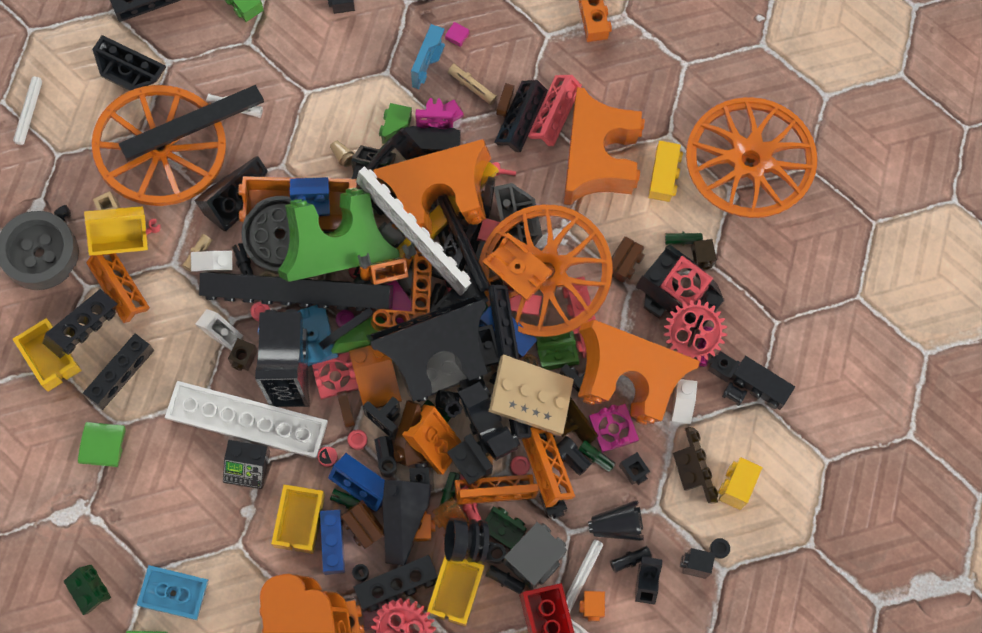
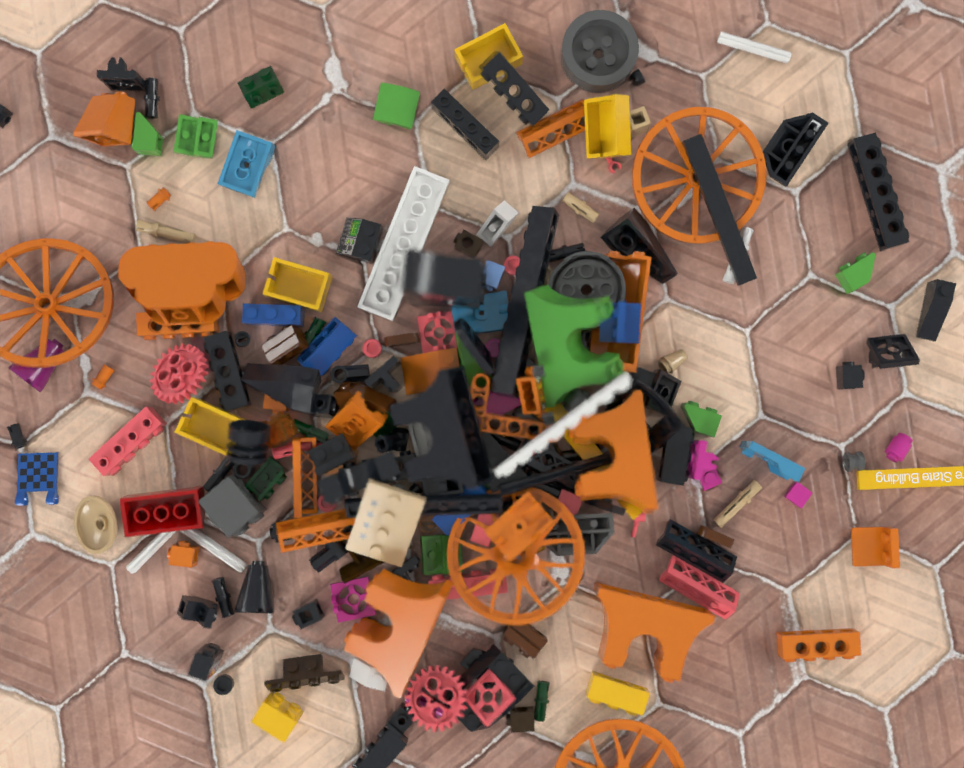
camera: 100 degrees right, 15 degrees up
white slope [191,251,232,272] -> none
coral tile [318,447,338,467] -> none
dark green axle [578,440,615,472] -> none
black bush [722,382,747,406] -> none

